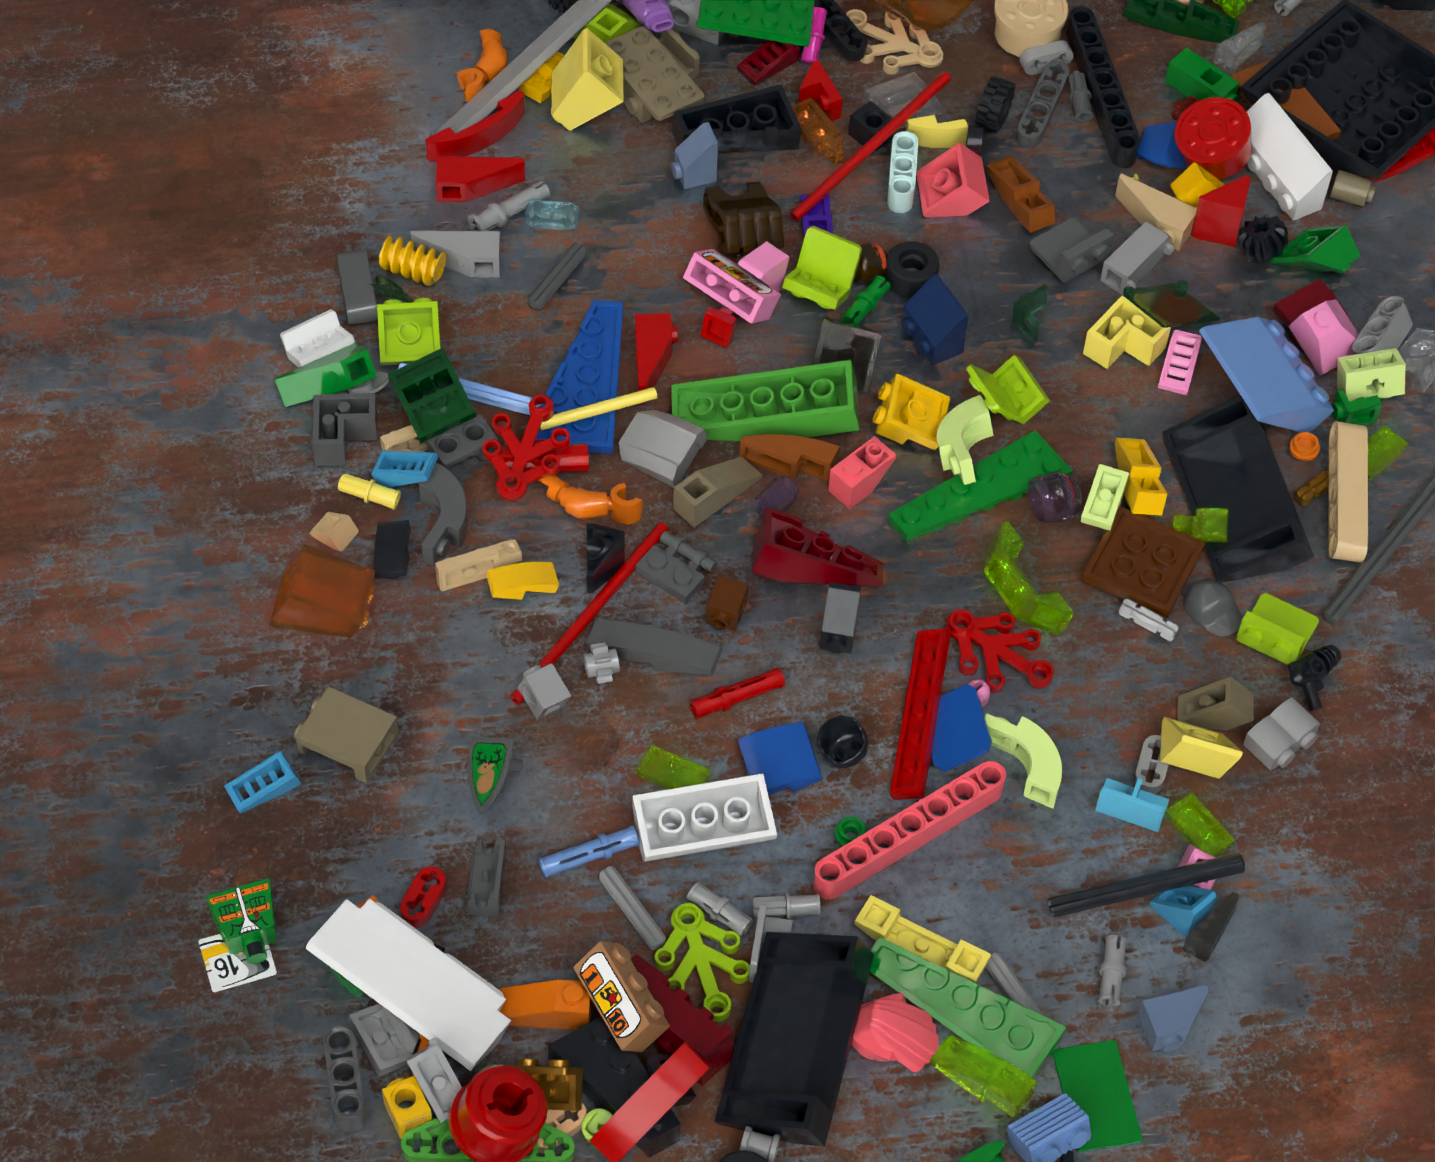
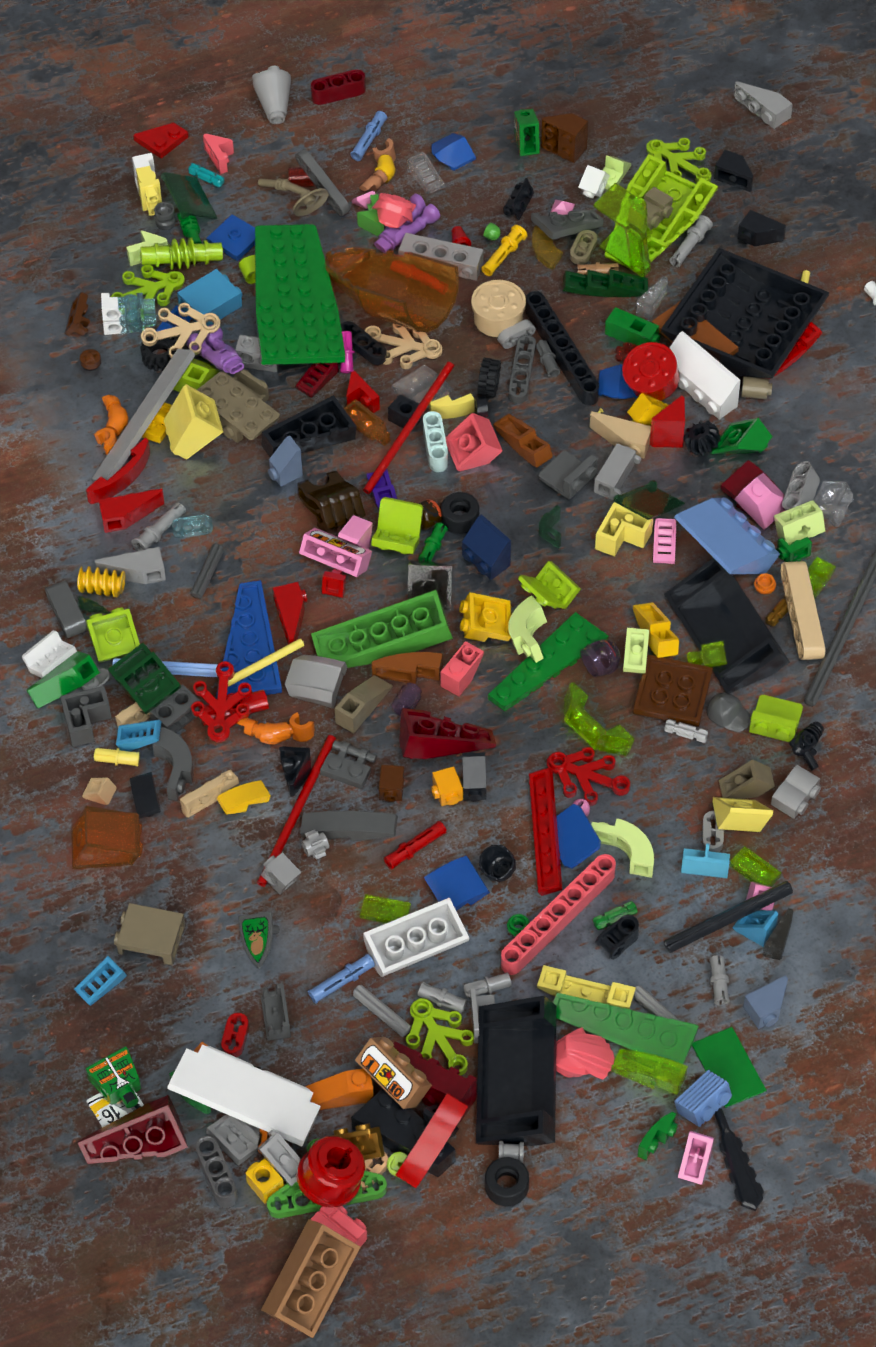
camera: 10 degrees left, 0 degrees up
none -> dark red wedge [78,1095,188,1164]
none -> light orange brick [431,766,463,807]
none -> green axle [593,901,638,930]
none -> black piece [595,915,639,960]

